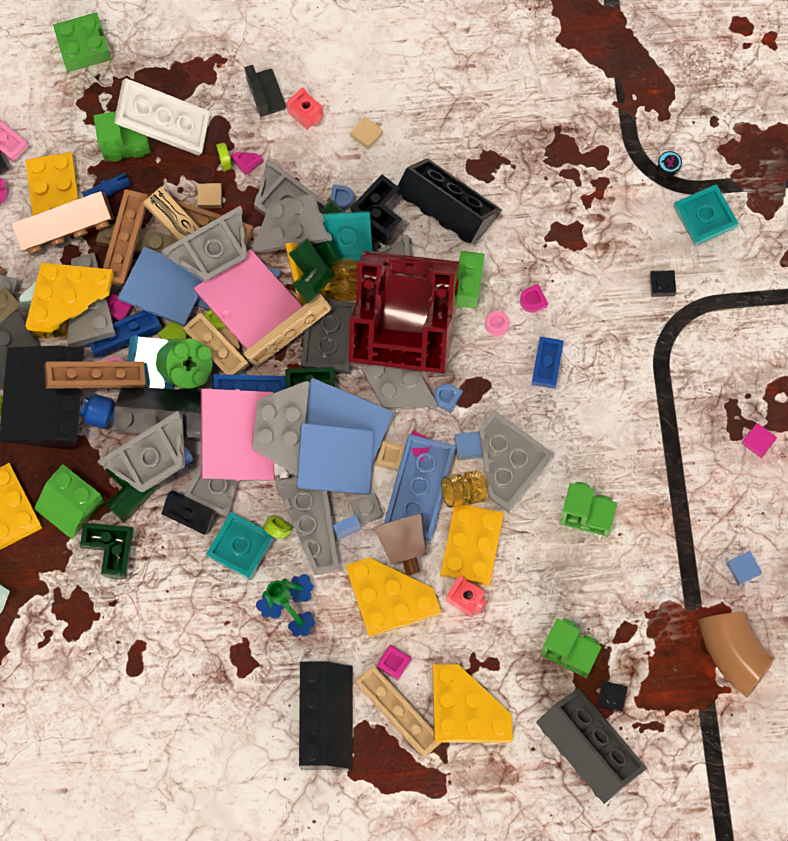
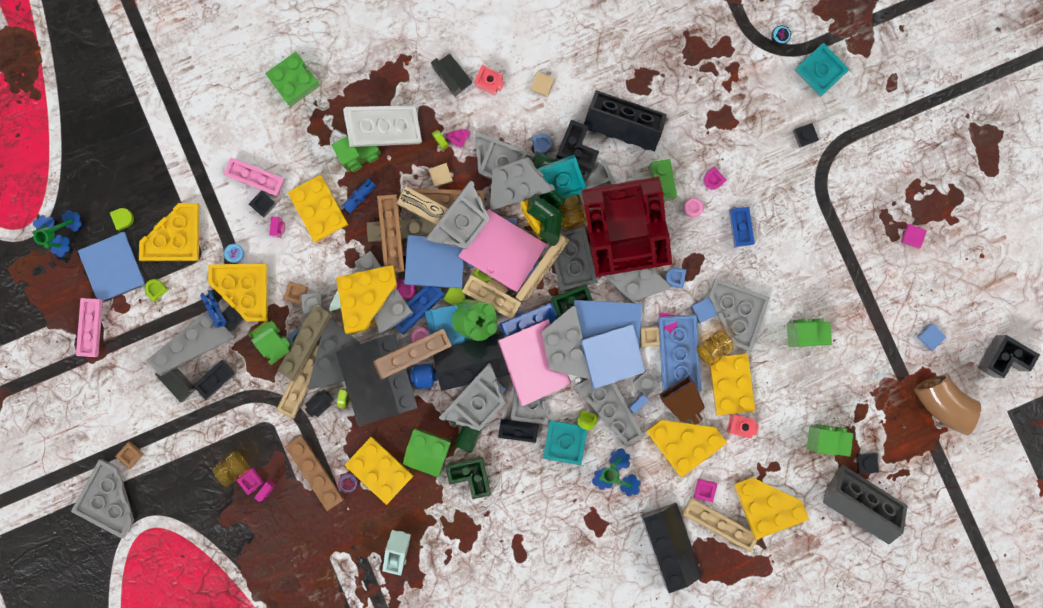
camera: 25 degrees left, 15 degrees up
brick [11,191,115,254] -> none

